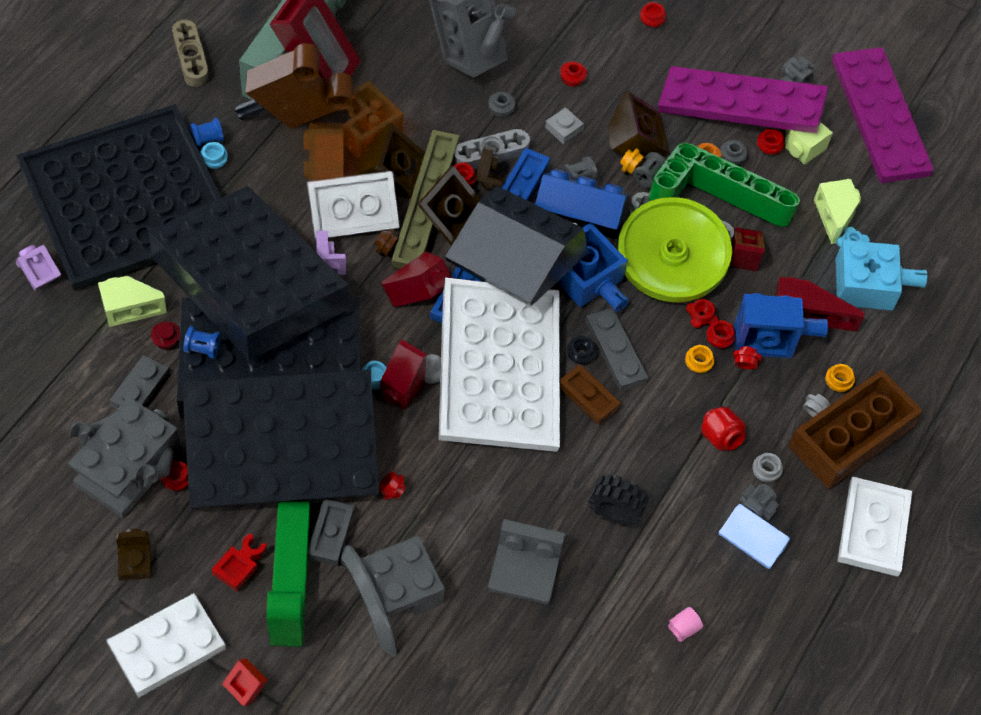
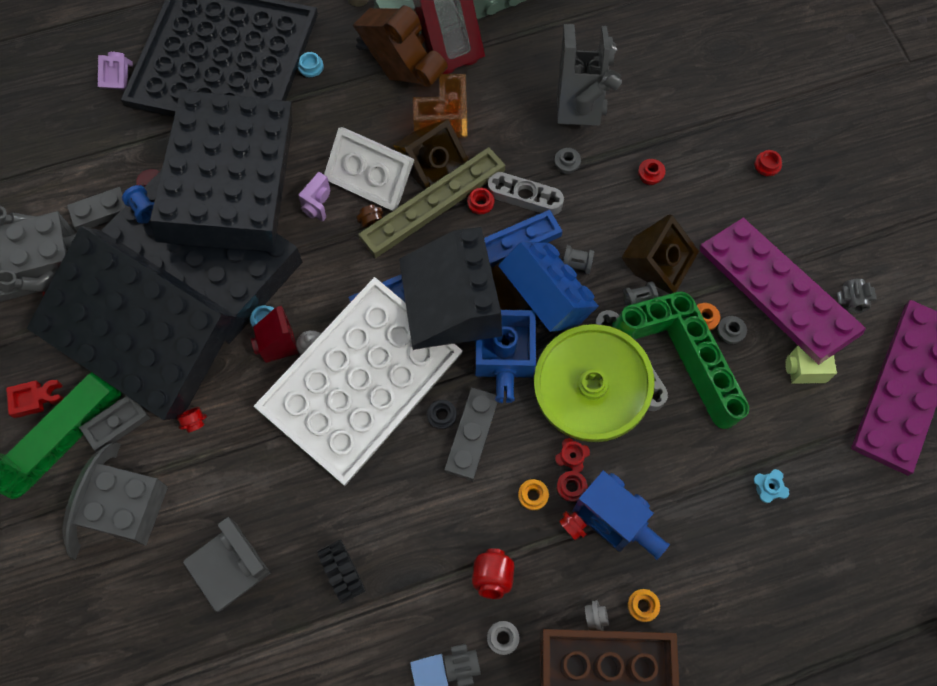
camera: 45 degrees right, 10 degrees up
yellowish green slope [98,276,167,327] -> none
blue bush [190,118,224,148] -> none
clear orange brick [303,123,343,181] -> none
dark red slope [381,252,452,307] -> none
dark brown slope [417,166,481,246] -> none
dark brown bracket [476,145,506,189] -> none
light grey plate [545,108,584,144] -> none
reddish brown plate [559,364,621,426] -> none
light orange plate [620,148,644,175] -> none
dark red slope [730,227,765,271] -> none
red plate [757,129,784,154] -> none
dark red slope [774,277,864,332] -> none
yellowish green slope [814,179,861,244] -> none
medium azure brick [836,240,927,311] -> none

